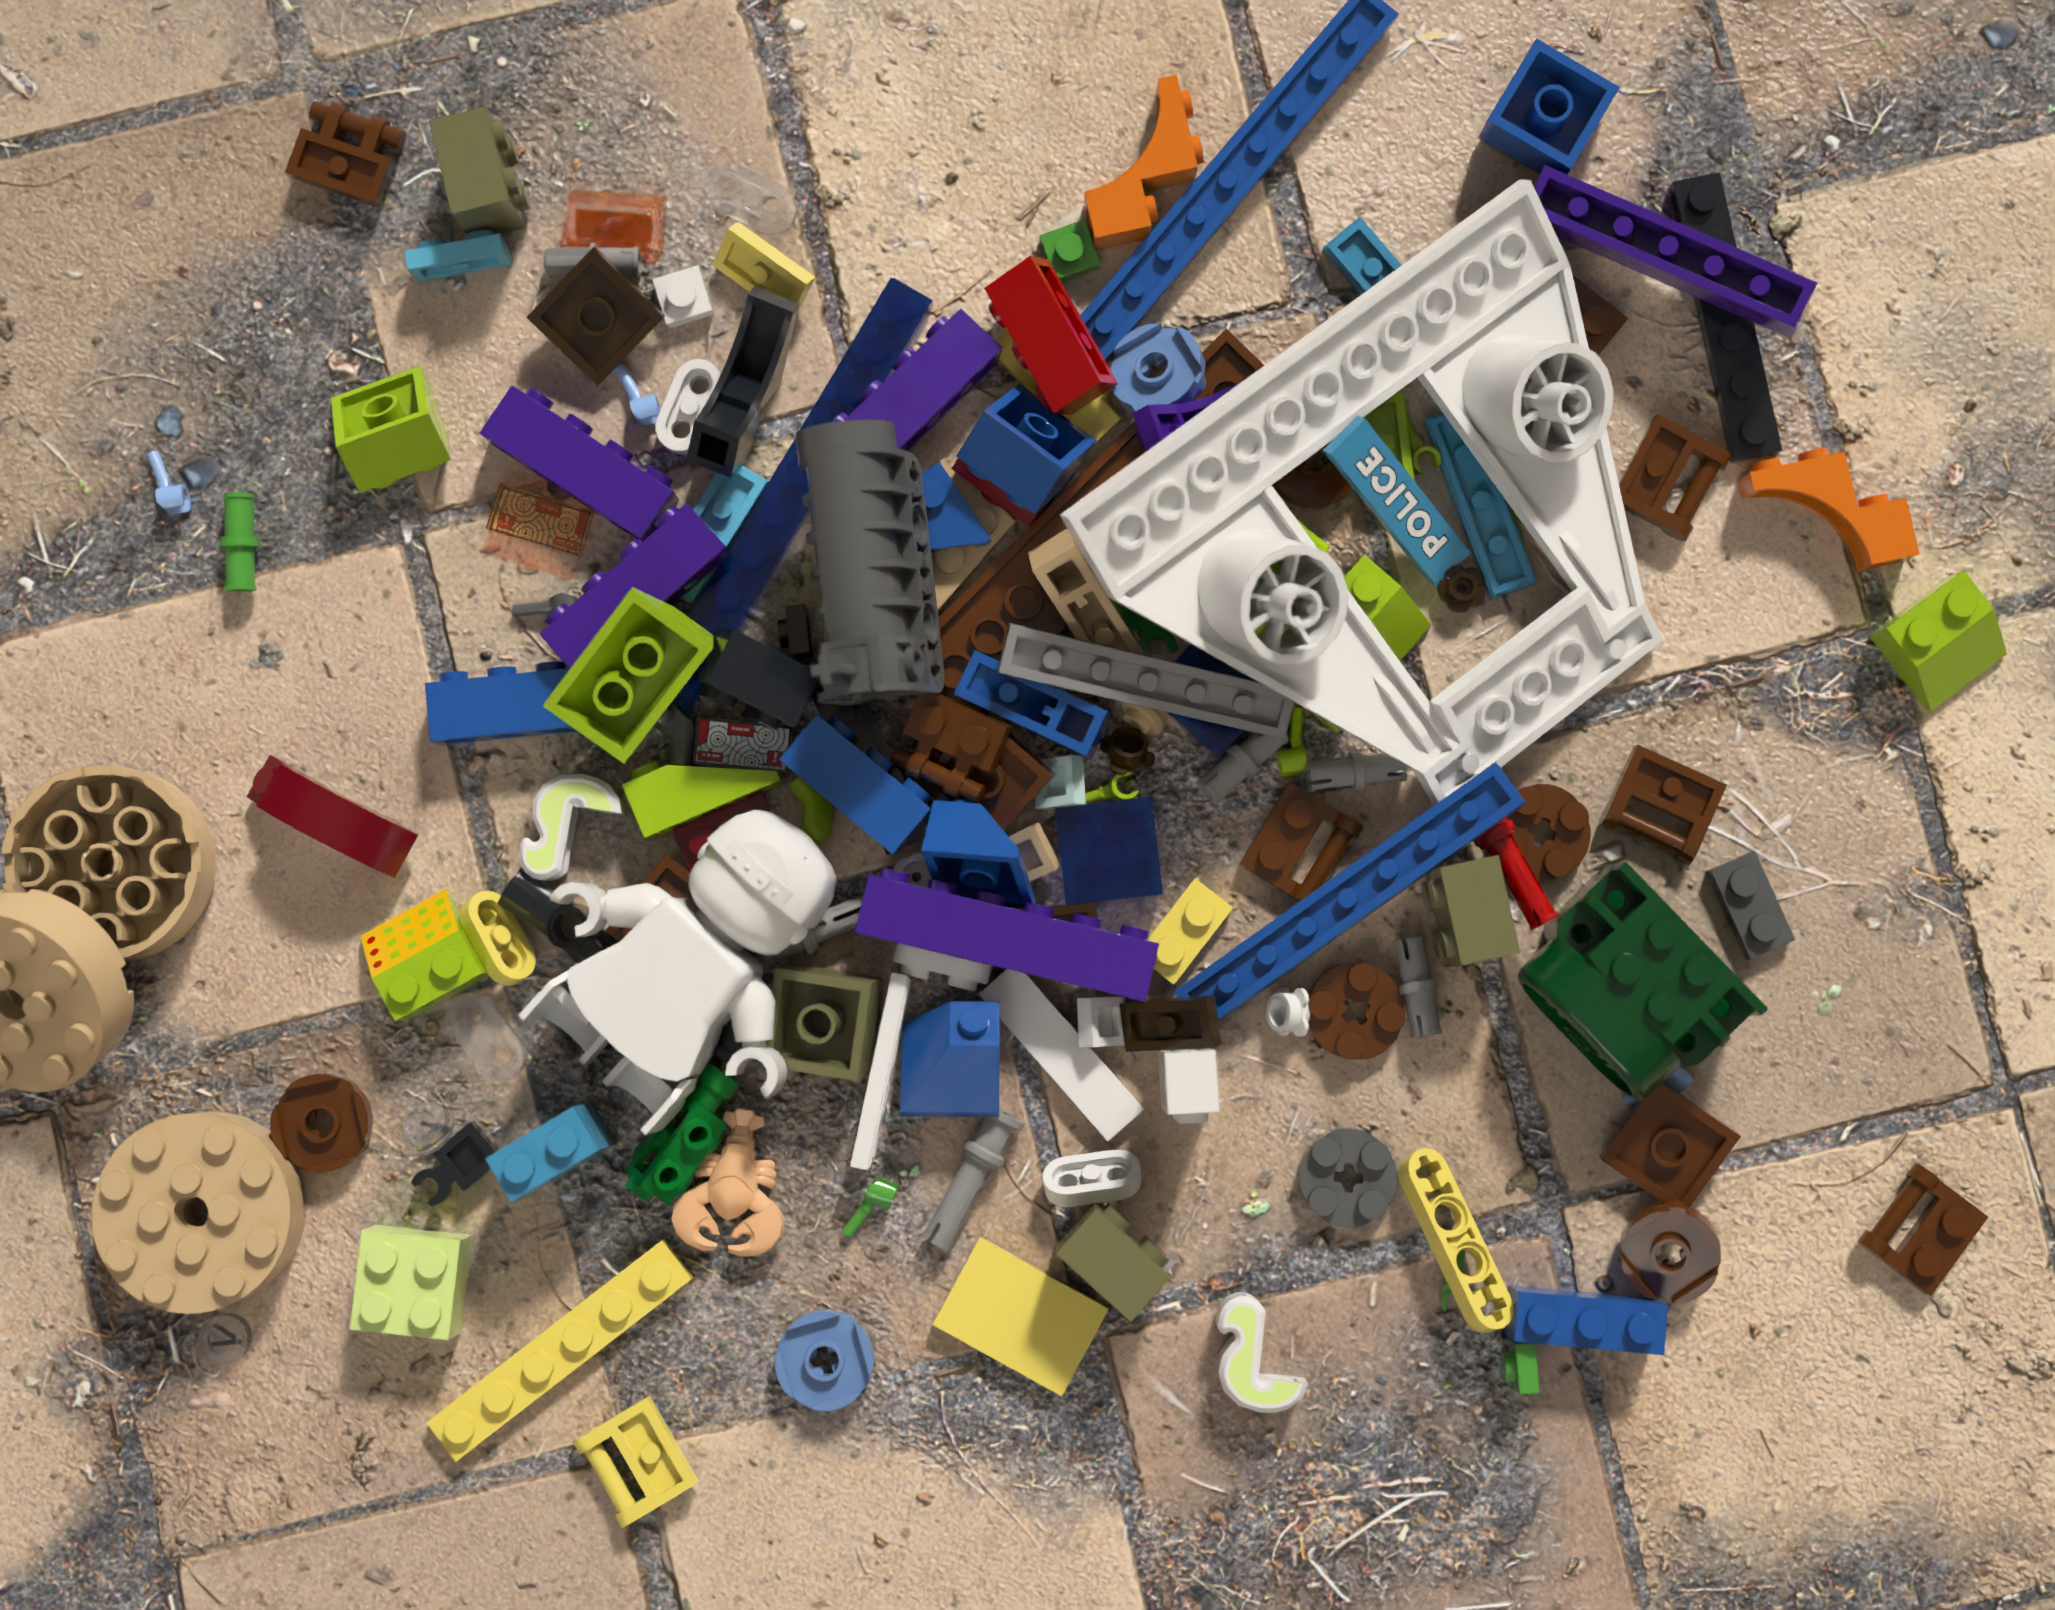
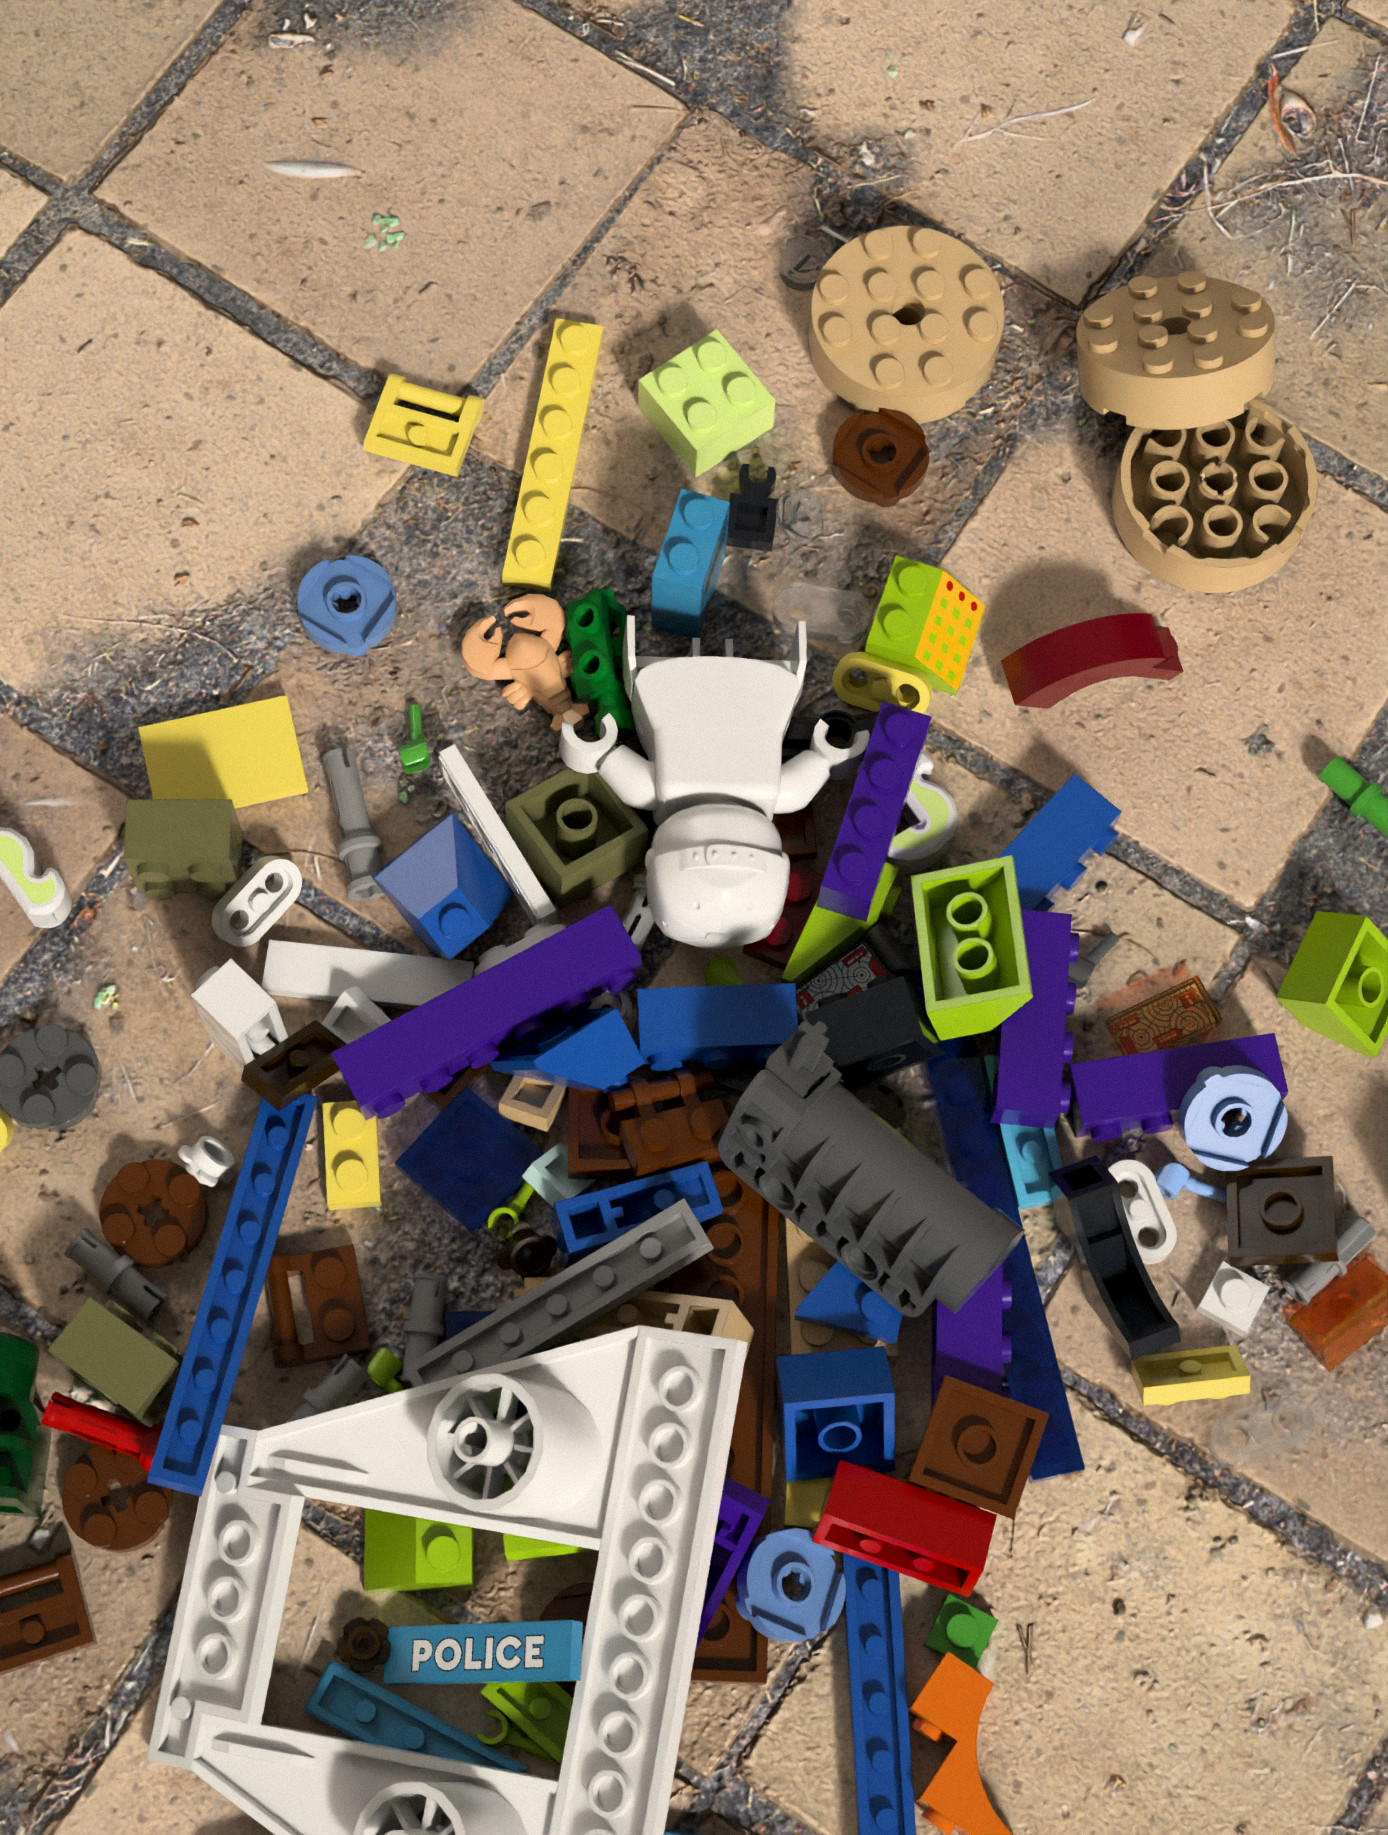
camera: 130 degrees right, 15 degrees down
none -> dark purple brick [817,701,932,922]
none -> reddish brown plate [907,1375,1050,1519]
none -> plate [1179,1065,1288,1171]

